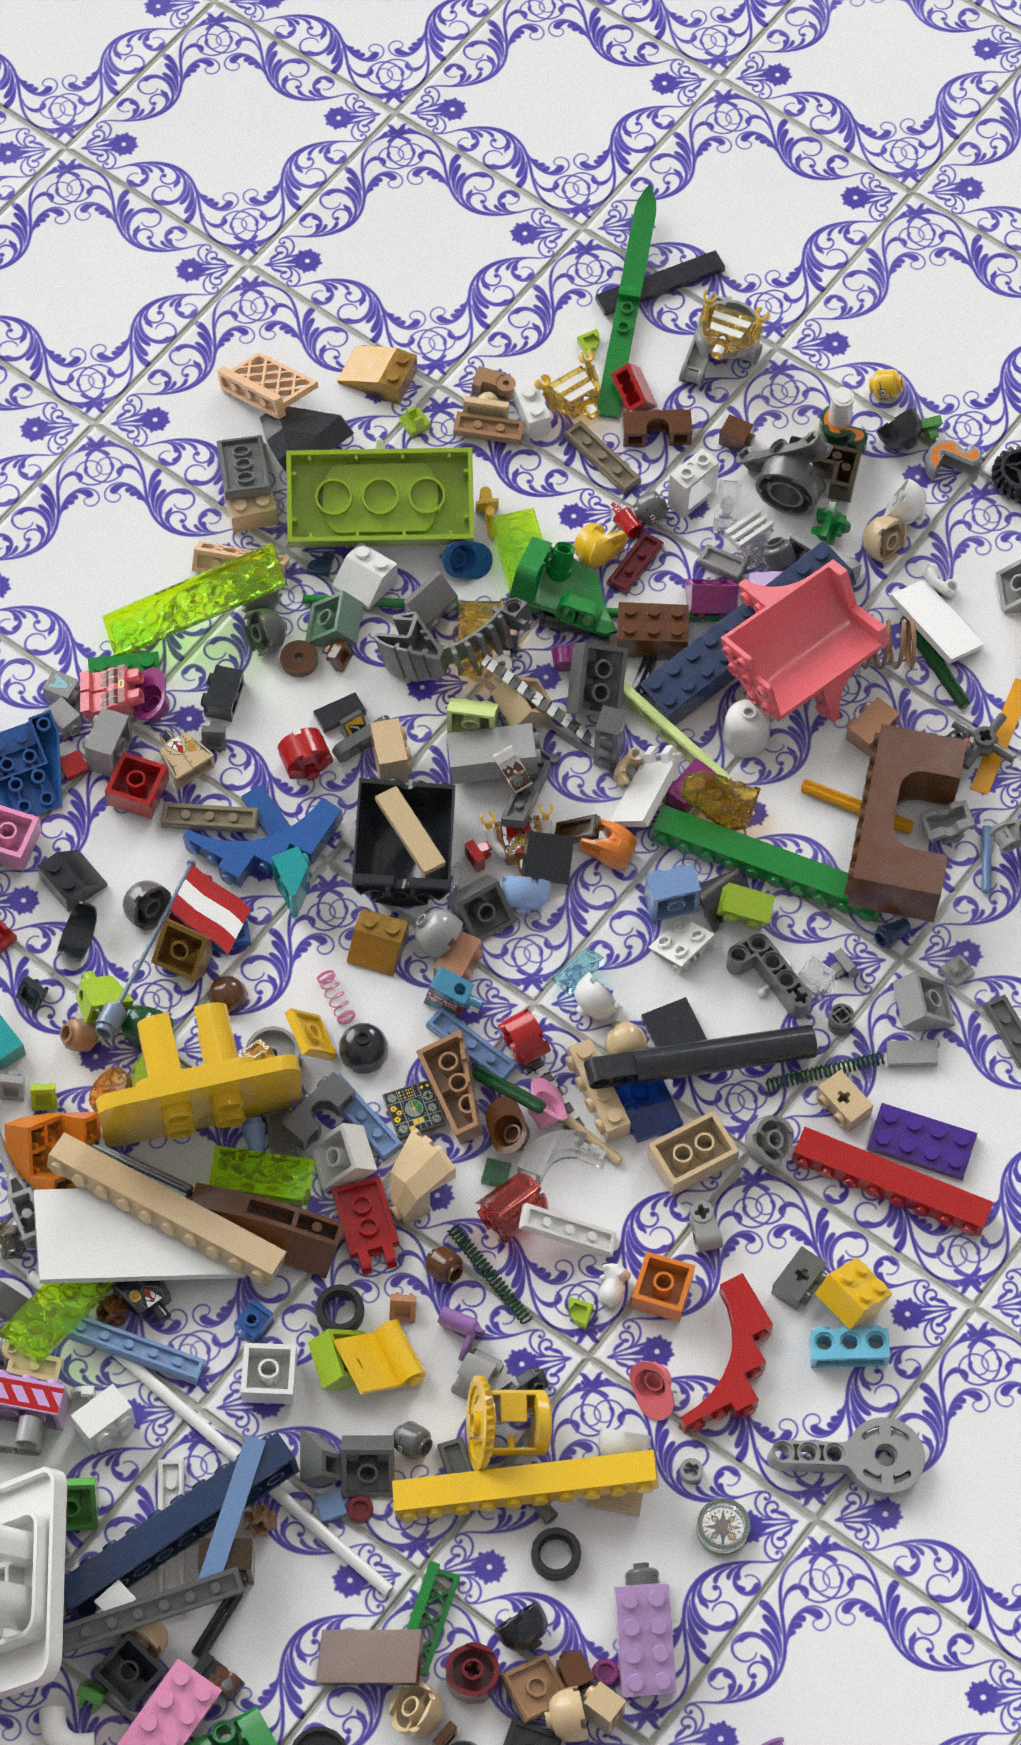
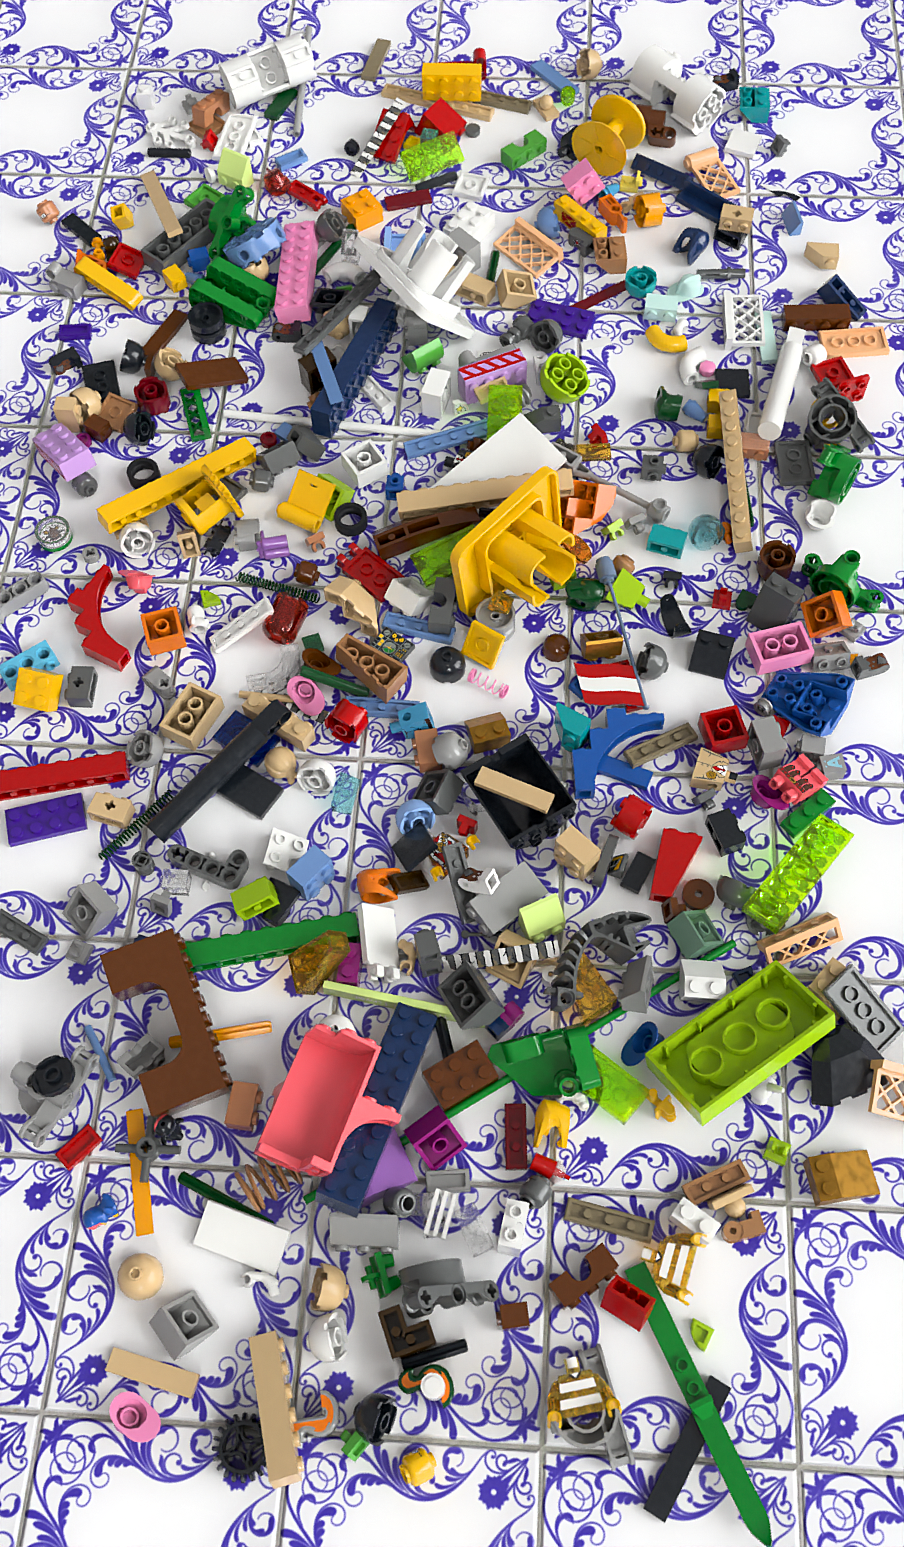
camera: 150 degrees right, 0 degrees up
light grey tile [886,1040,938,1067] -> none
none -> tan slope [177,528,201,559]
none -> tan brick [248,1330,305,1489]
none -> red slope [649,828,703,903]
none -> light grey bush [754,698,773,716]

